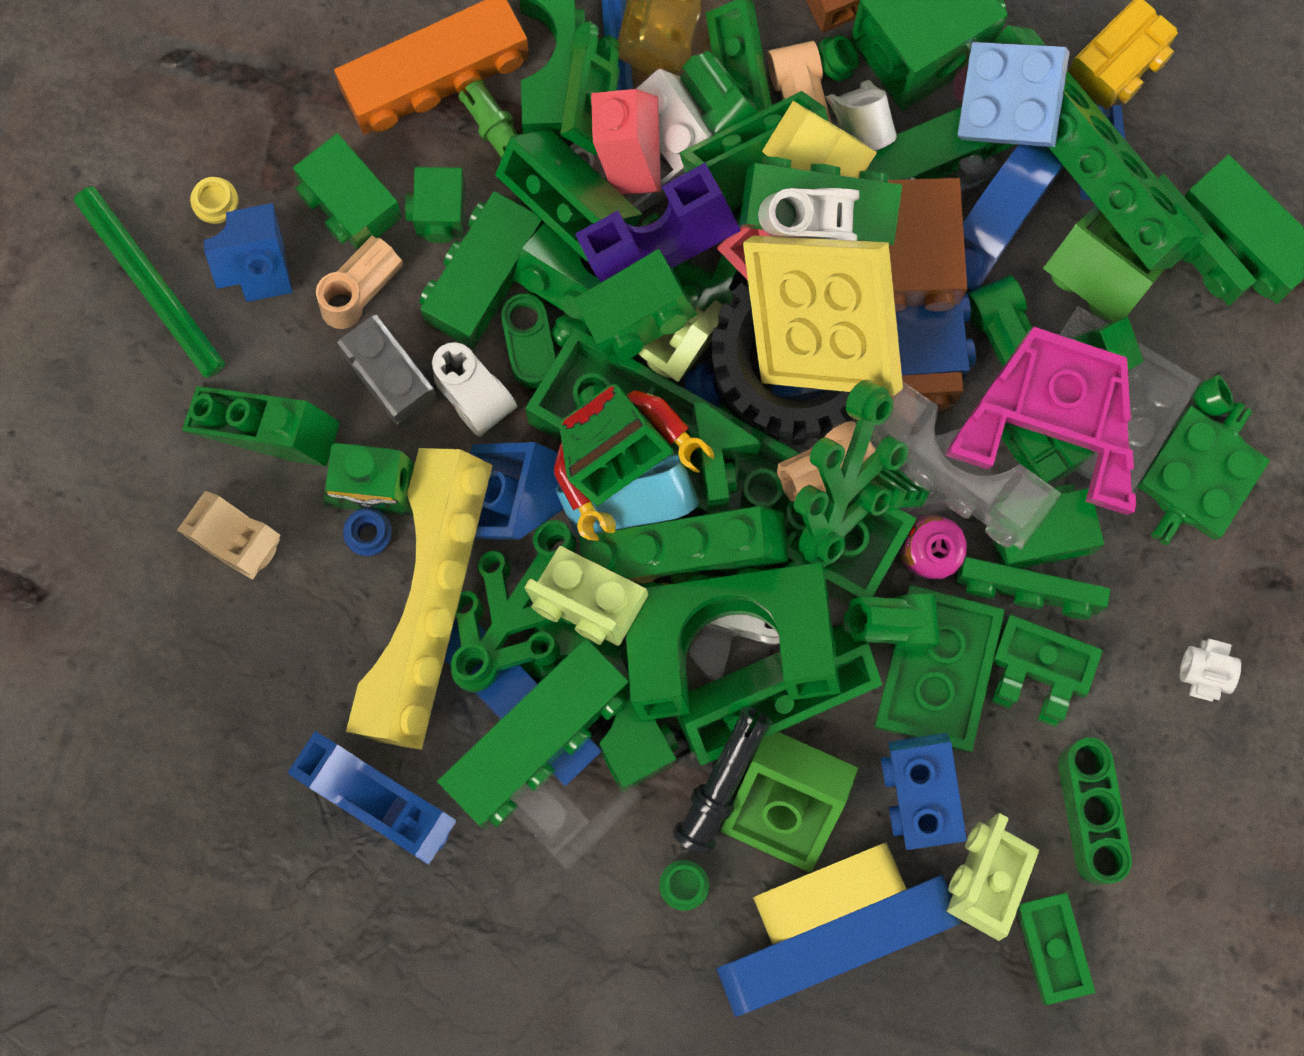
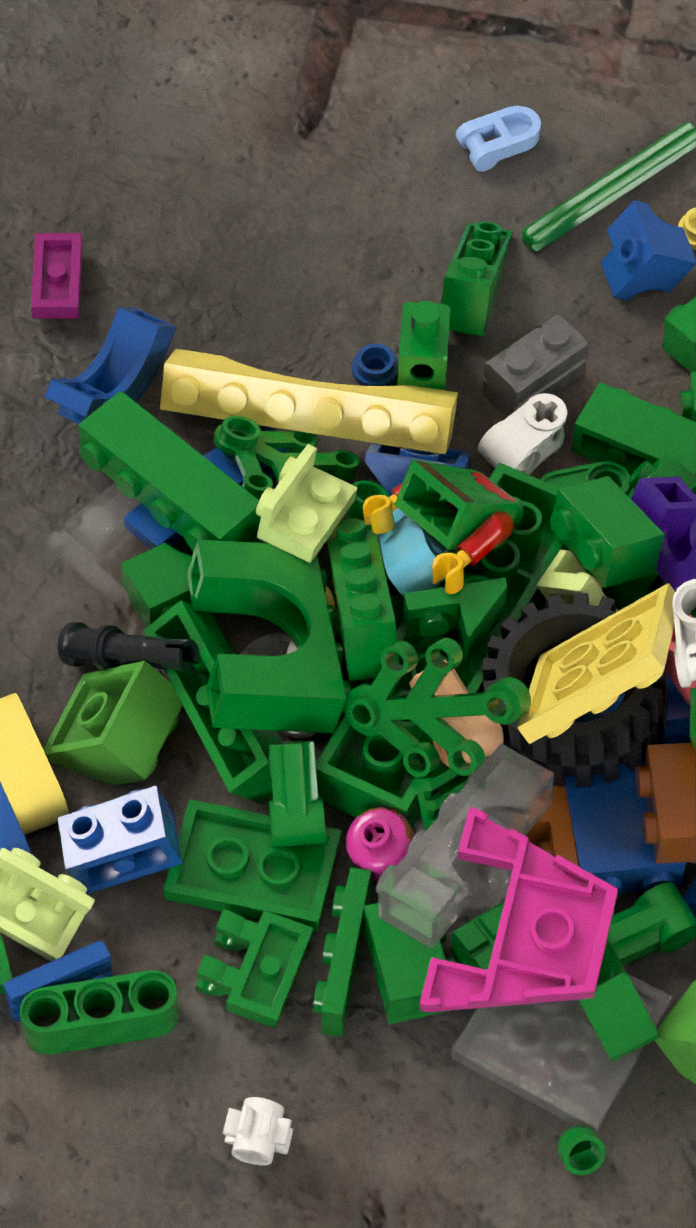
camera: 90 degrees right, 20 degrees down
tan brick [177,491,281,580] -> none
light nougat piece [316,236,403,329] -> none
green plate [659,860,709,911] -> none
green plate [1136,402,1270,545] -> none
none -> blue tile [3,940,113,1022]
none -> magenta plate [31,233,83,319]
none -> light blue plate [455,106,541,172]

